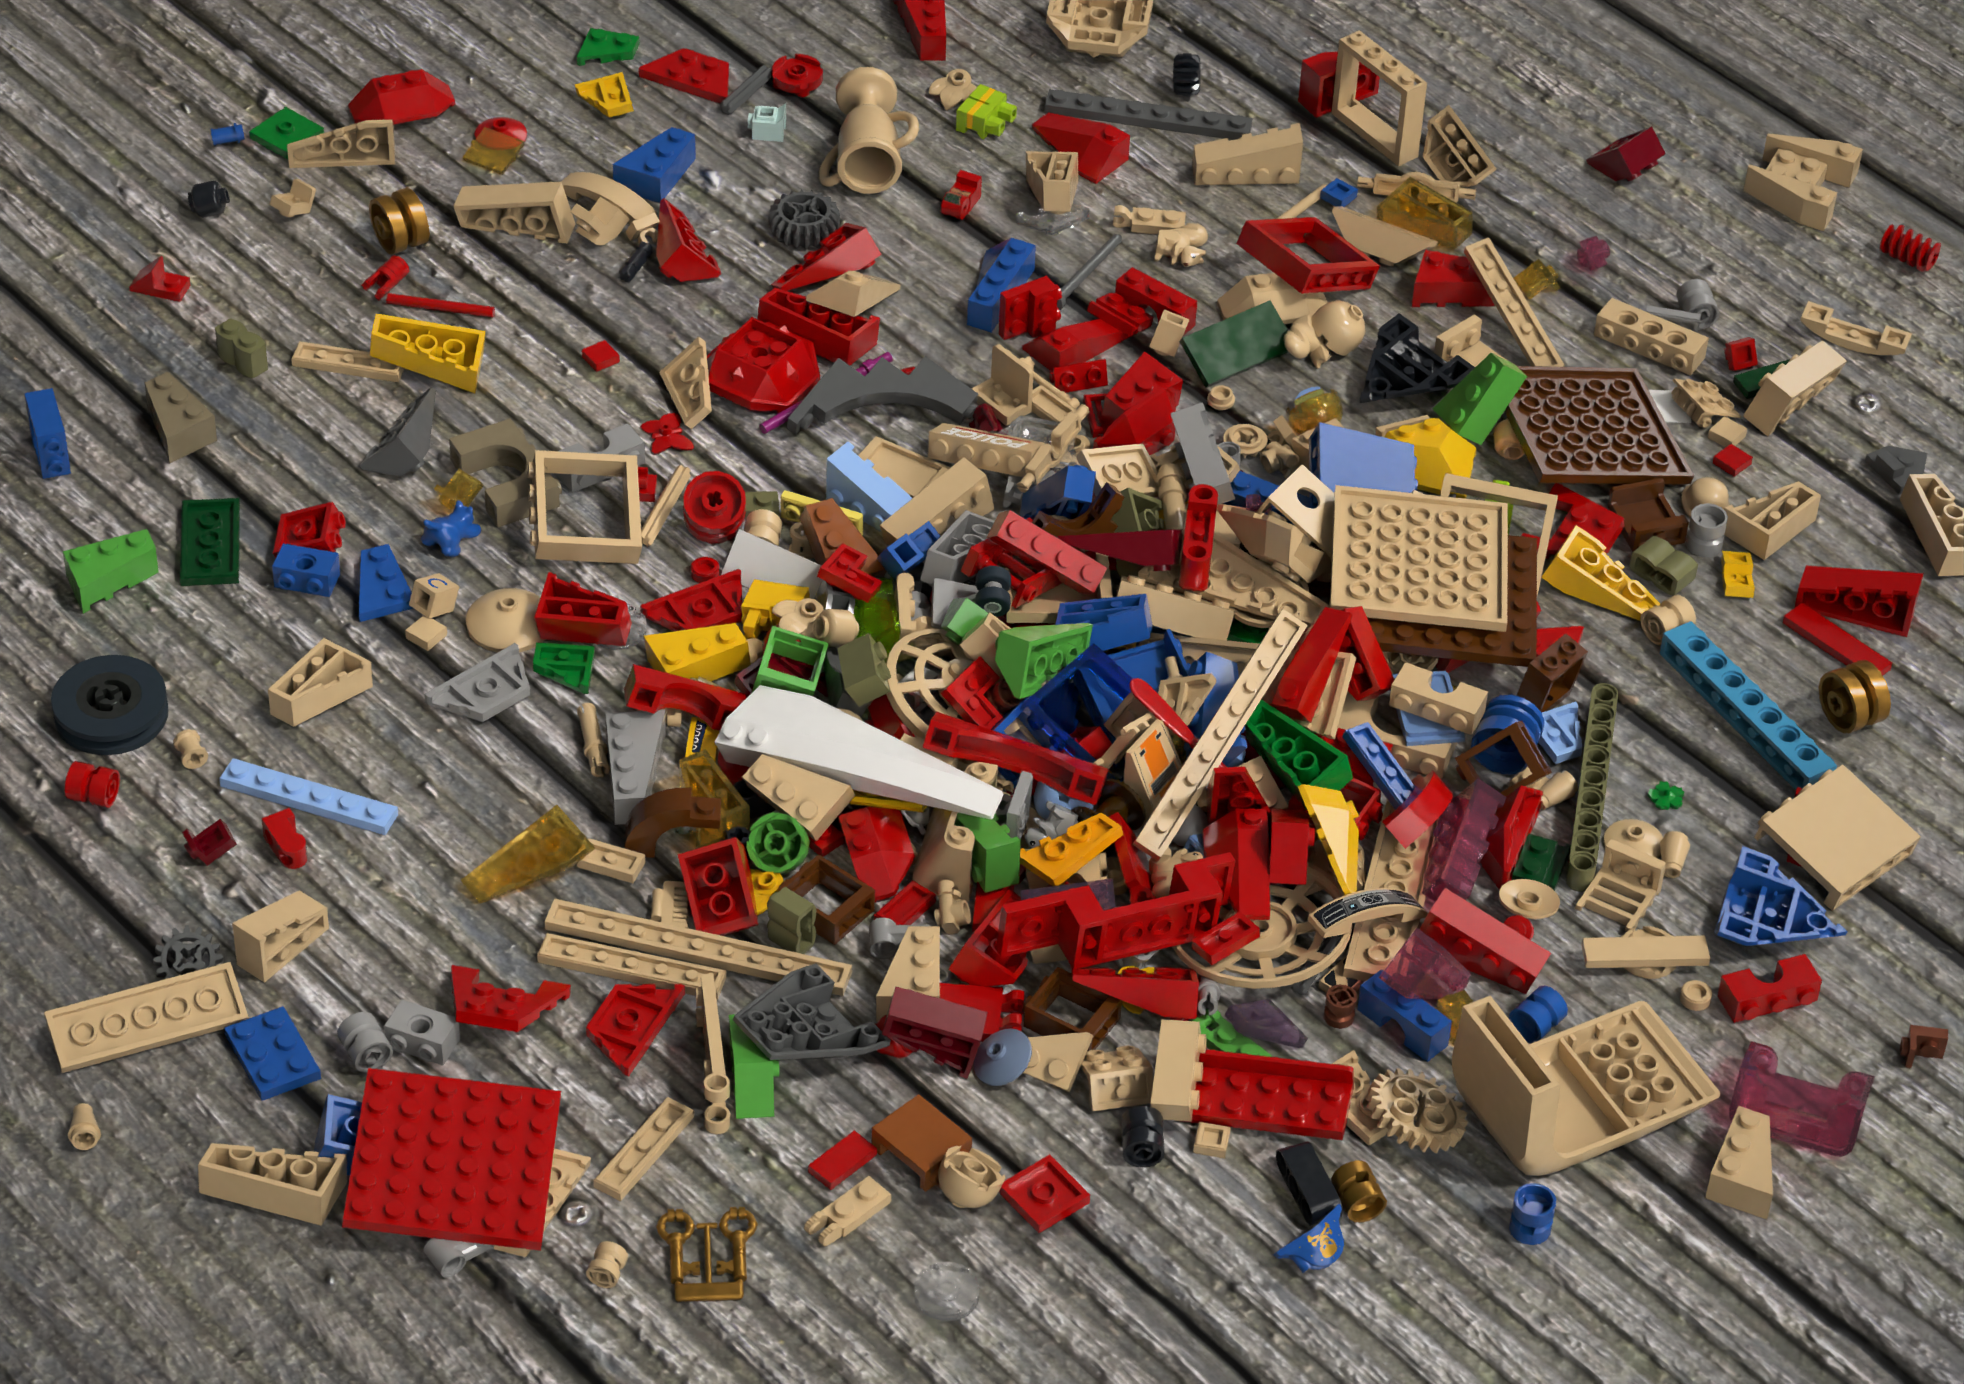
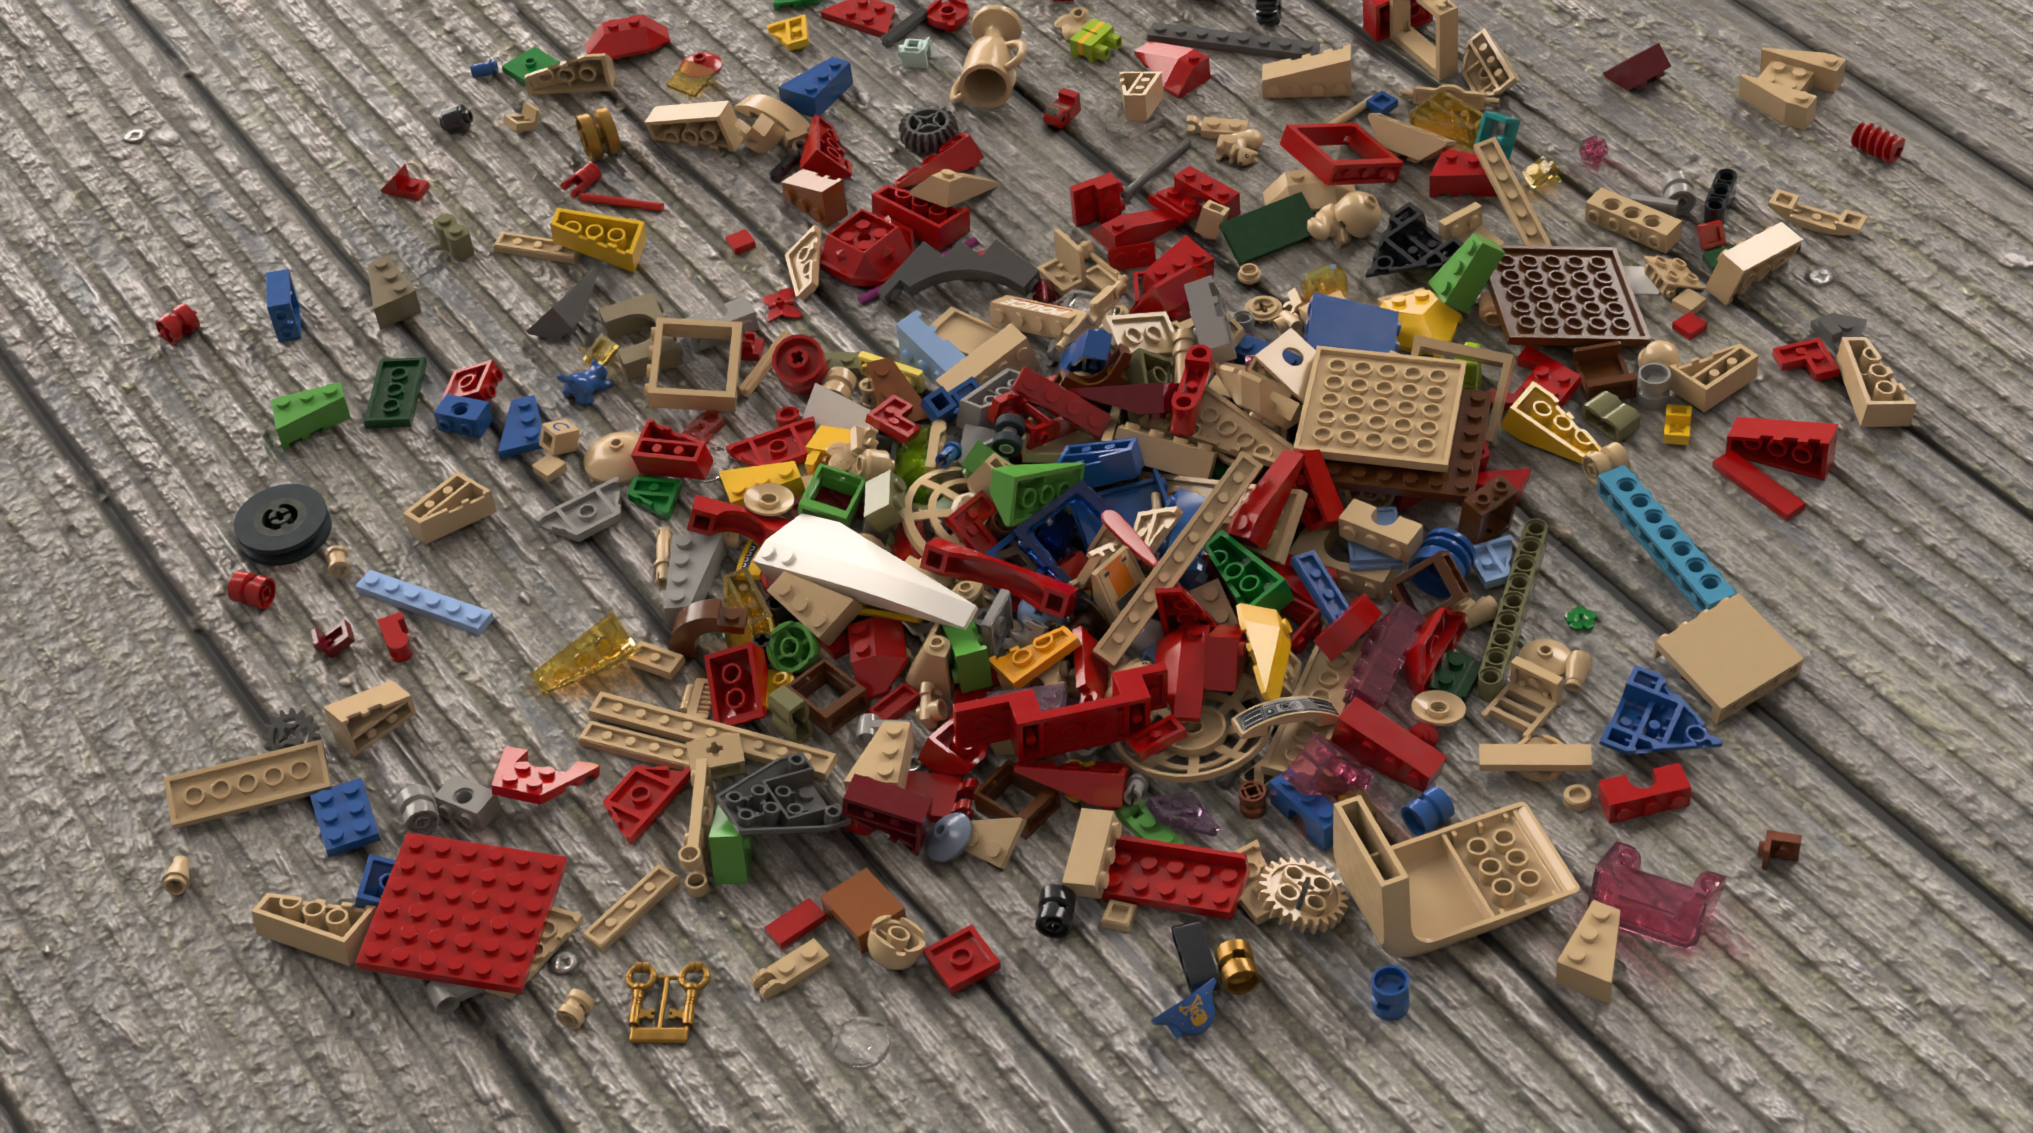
camera: 15 degrees right, 0 degrees up
blue wedge [967,238,1036,333] -> none
tan bracket [1081,1045,1153,1111] -> none
pearl gold wheel [1819,660,1891,733] -> none
none -> clear red plate [683,410,725,446]
none -> tan brick [686,732,746,779]
none -> tan dish [744,483,794,516]
none -> dark orange wedge [782,169,848,228]
none -> tan tile [850,426,878,455]
none -> blue pin [935,441,962,469]
none -> teal window [1473,111,1521,160]
none -> black beam [1703,168,1737,225]
none -> red plate [1772,338,1839,381]

